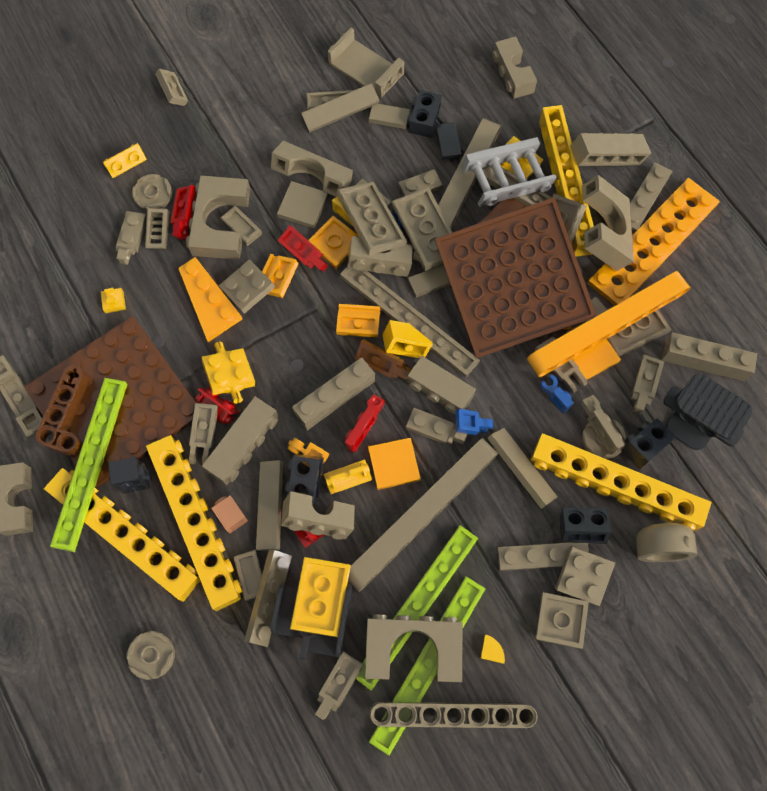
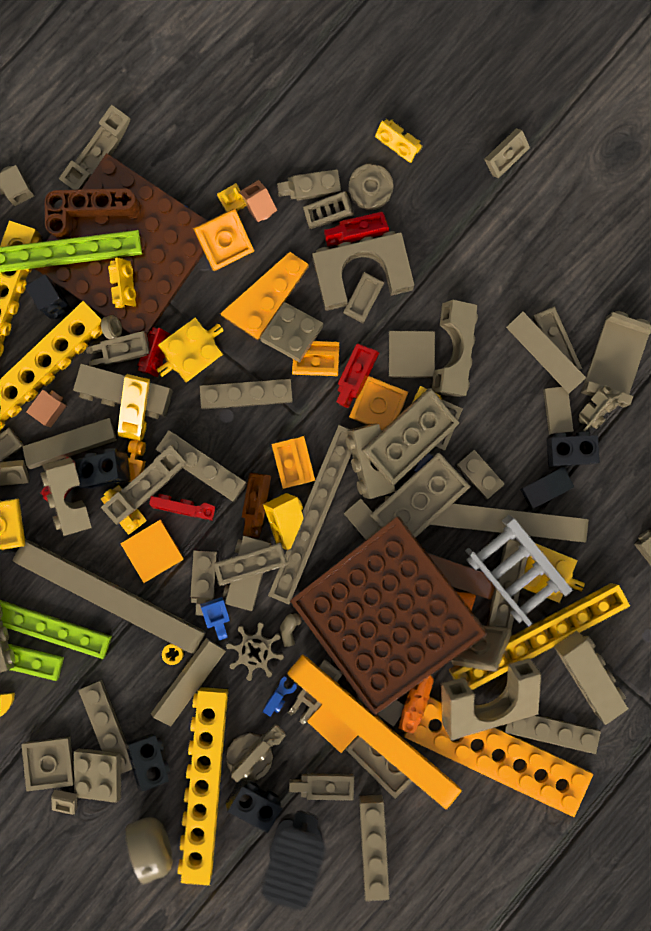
camera: 70 degrees right, 15 degrees up
none -> dark tan tile [51,790,77,815]
none -> dark tan tile [101,315,122,339]
none -> dark tan slope [101,445,187,525]
none -> yellow hinge [108,258,136,308]
none -> yellow plate [118,374,150,442]
none -> yellow bush [162,643,184,665]
none -> light orange tile [193,209,254,271]
none -> dark tan plate [200,379,293,410]
none -> dark tan tile [213,543,288,586]
none -> dark tan gear [226,622,284,681]
none -> nougat brick [240,180,277,222]
none -> dark tan arm [280,613,302,647]
none -> orange hinge [399,675,434,734]
none -> dark tan hinge [578,385,622,431]

